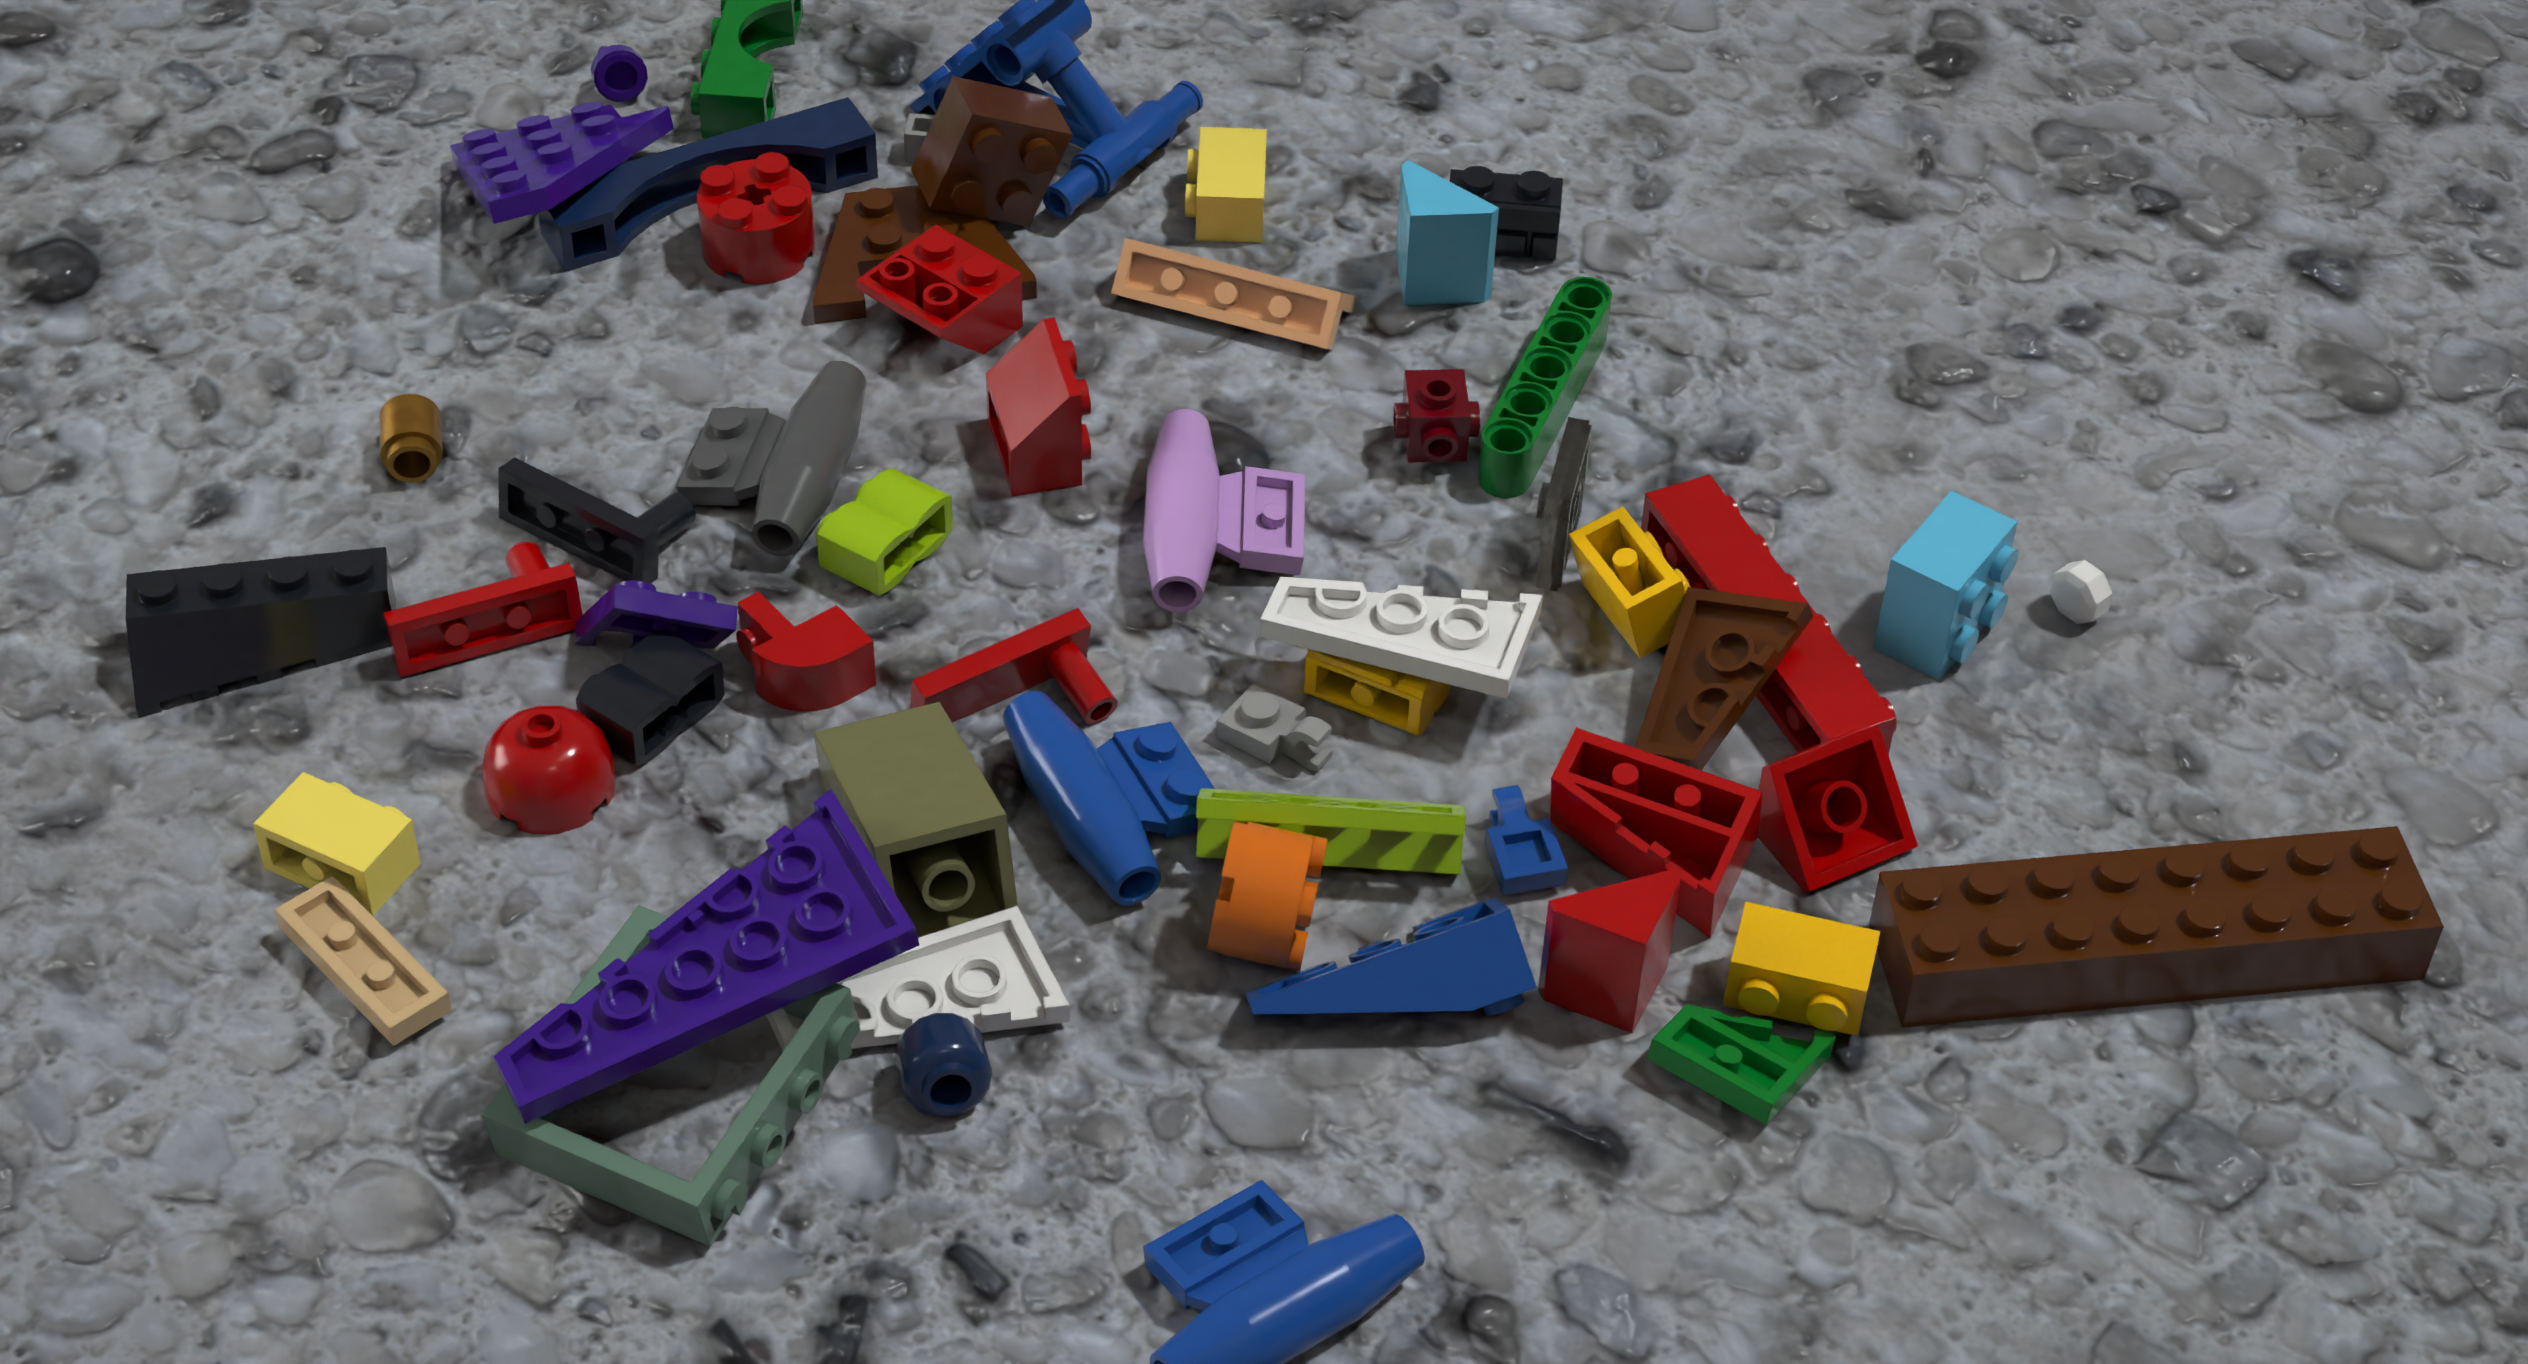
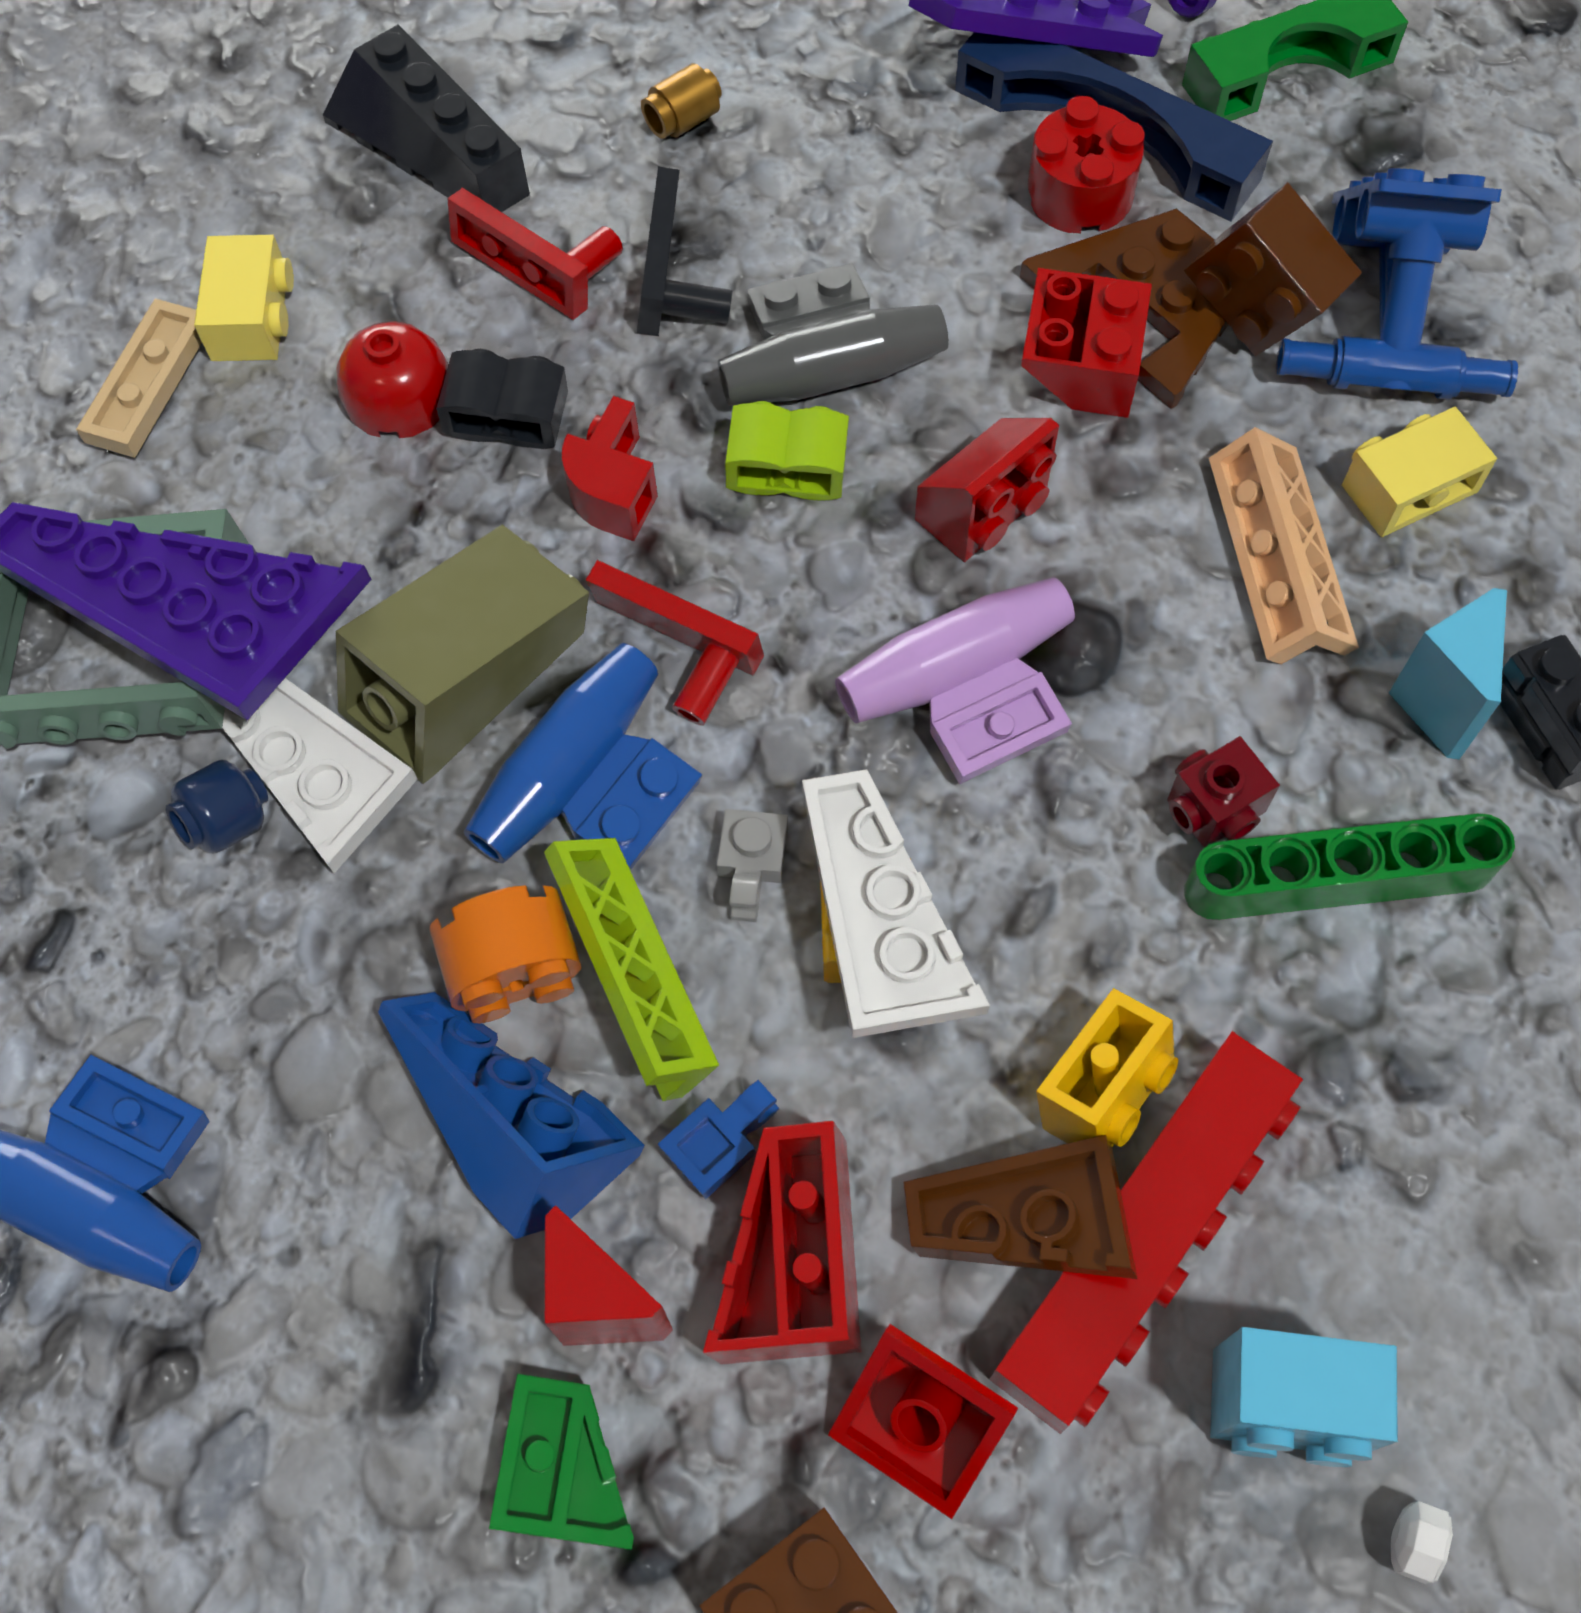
camera: 65 degrees right, 20 degrees up
dark purple wing [575,580,738,649] -> none
clear smoke plate [1536,417,1592,592] -> none
yellow brick [1723,901,1881,1036] -> none

